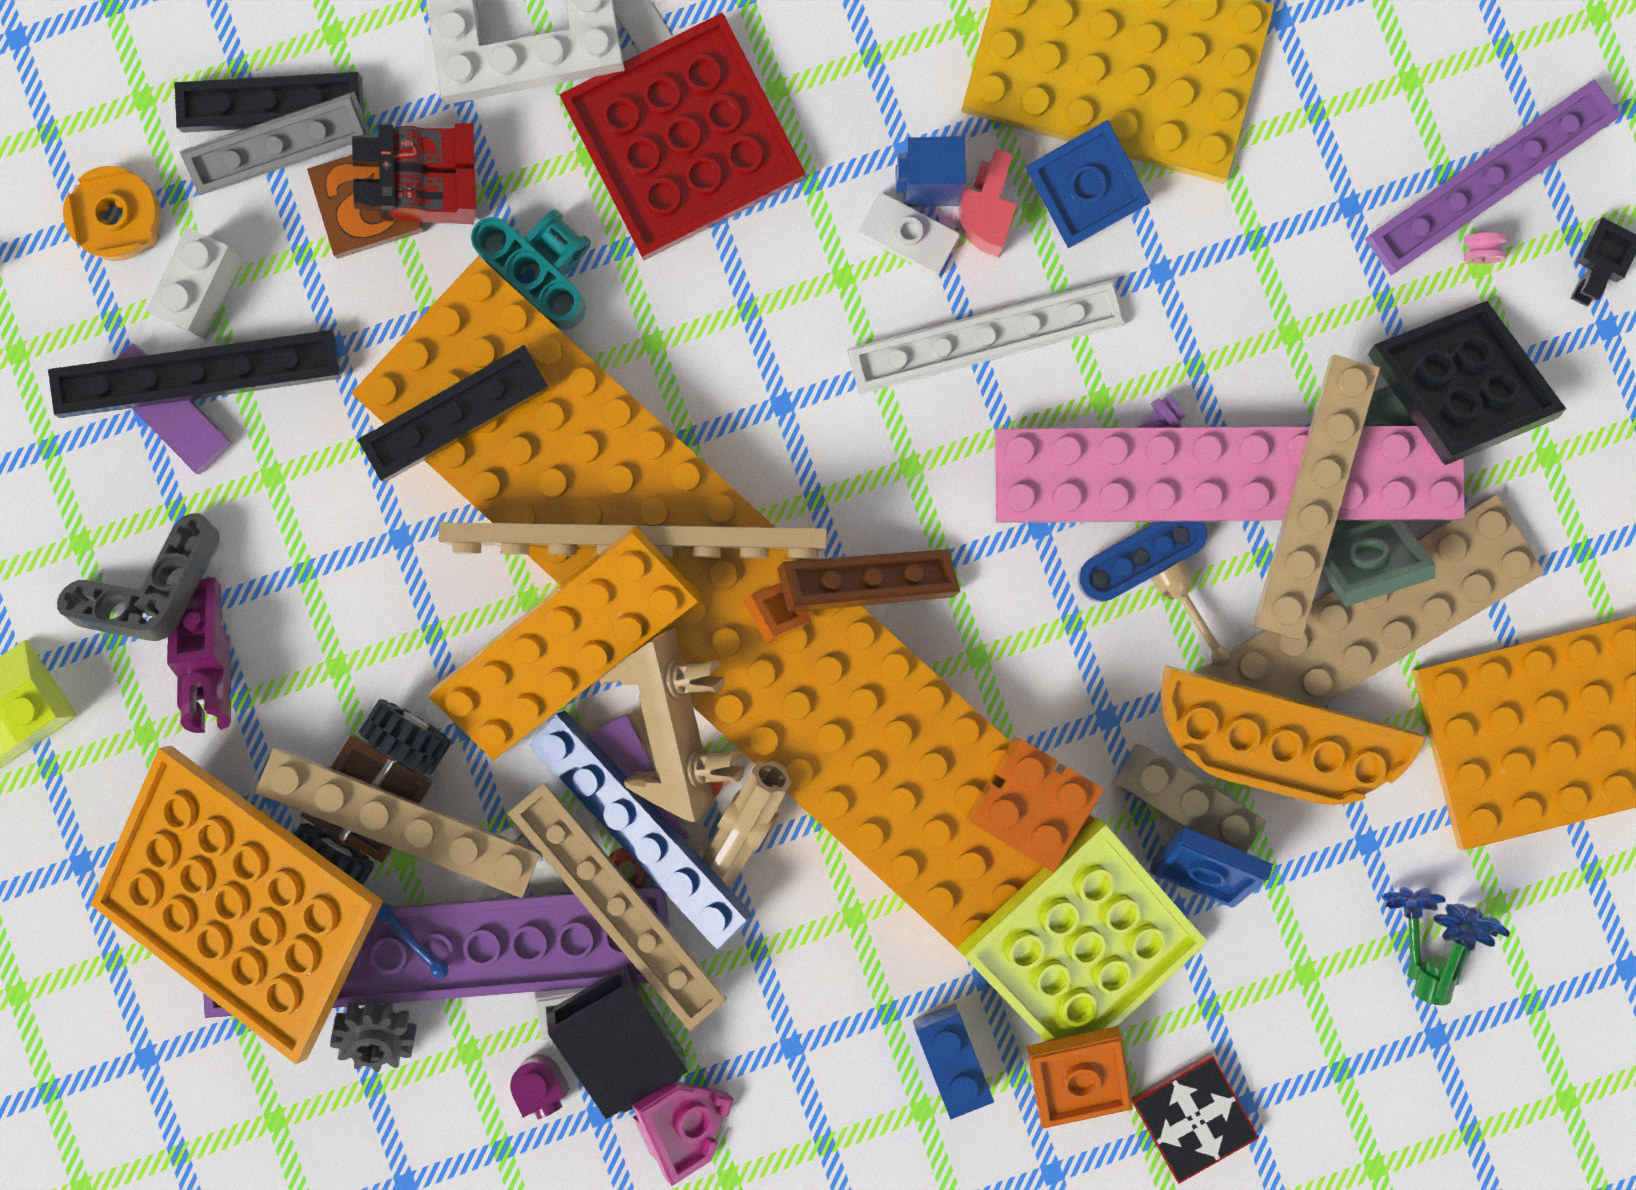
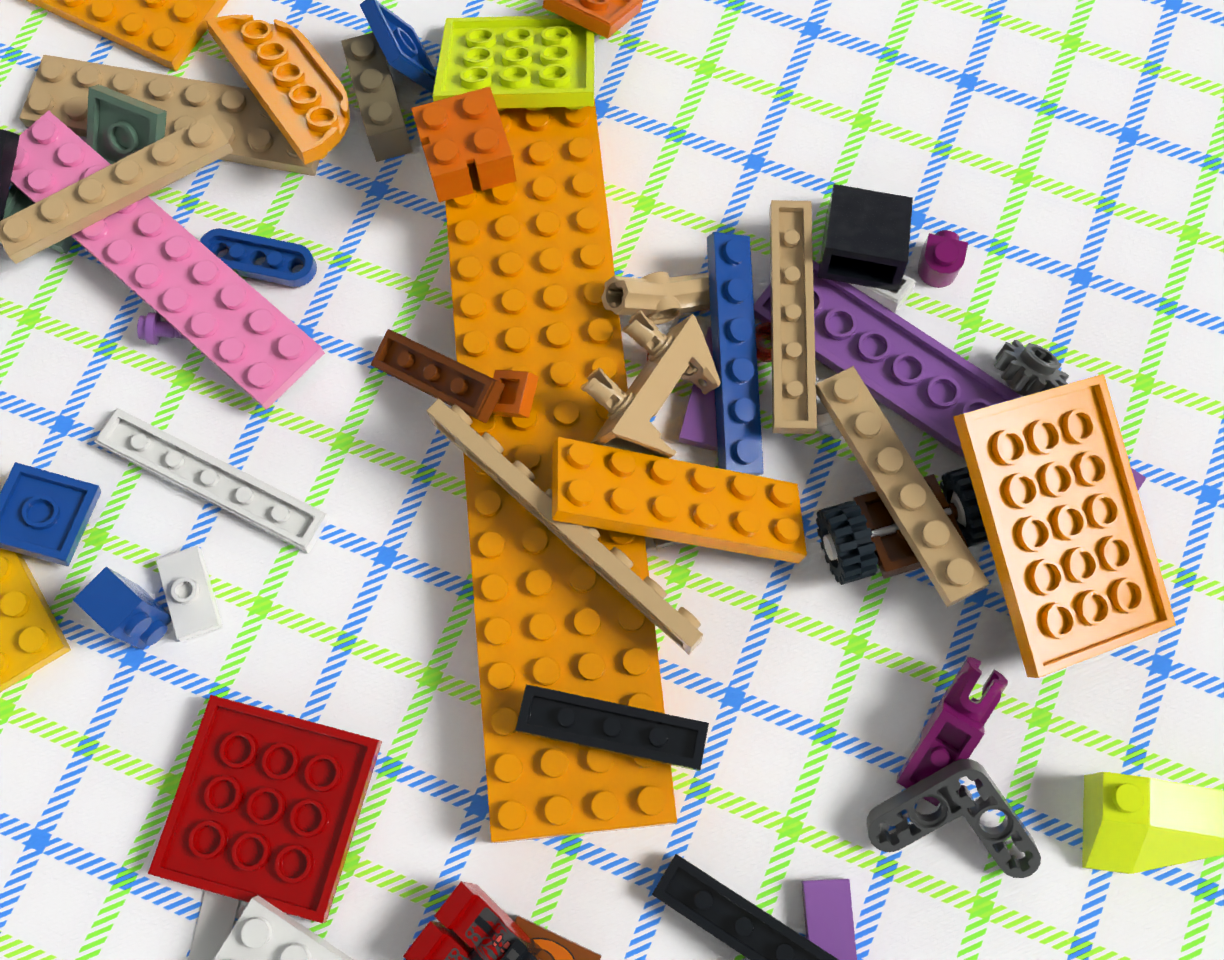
camera: 135 degrees left, 15 degrees down
blue hinge [376,903,449,979] -> none
teal beam [471,209,591,329] -> none
dark pink plate [632,1080,734,1186] -> none
blue brick [913,1003,994,1120] -> none
coral brick [958,149,1017,257] -> none
tan hinge [1151,561,1230,666] -> none

